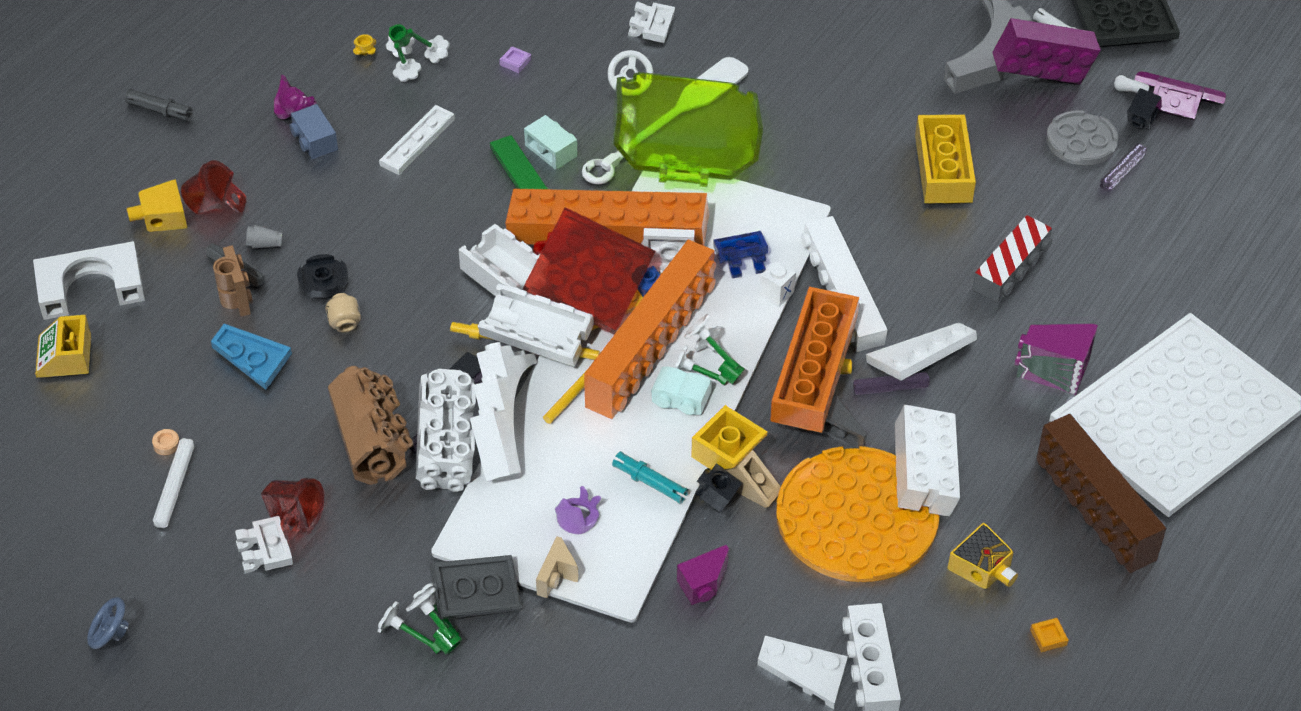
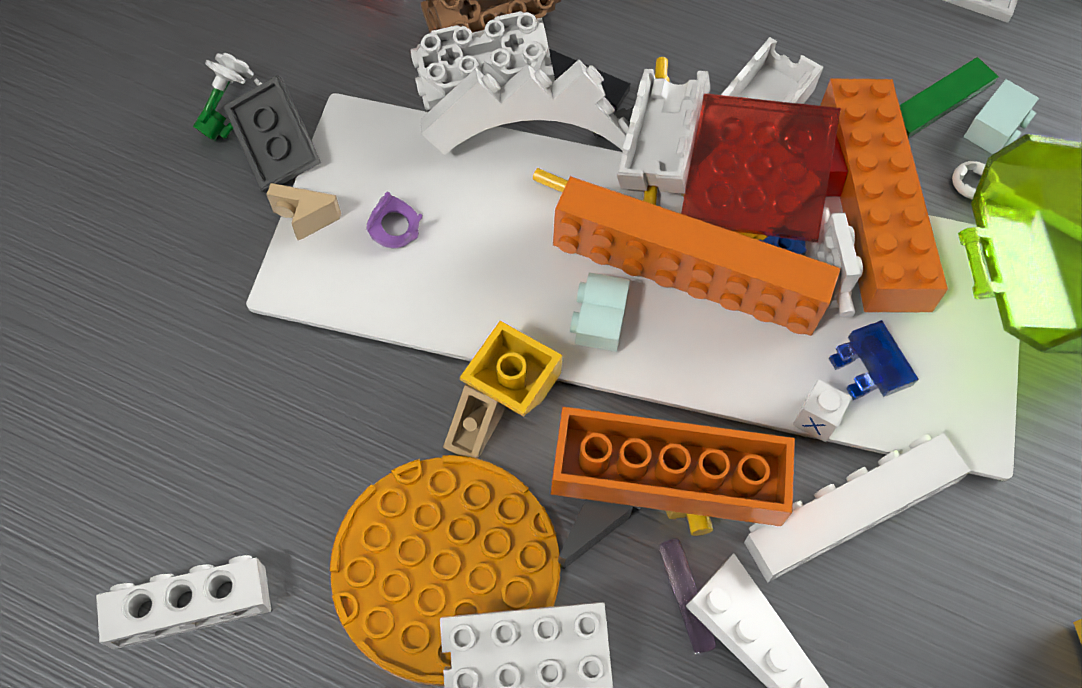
camera: 80 degrees right, 15 degrees up
teal pin [612,451,689,504] -> none
plant [674,314,745,385] -> none
magenta slope [677,545,729,605] -> none
black brick [695,463,742,512] -> none
white wing [757,636,848,709] -> none

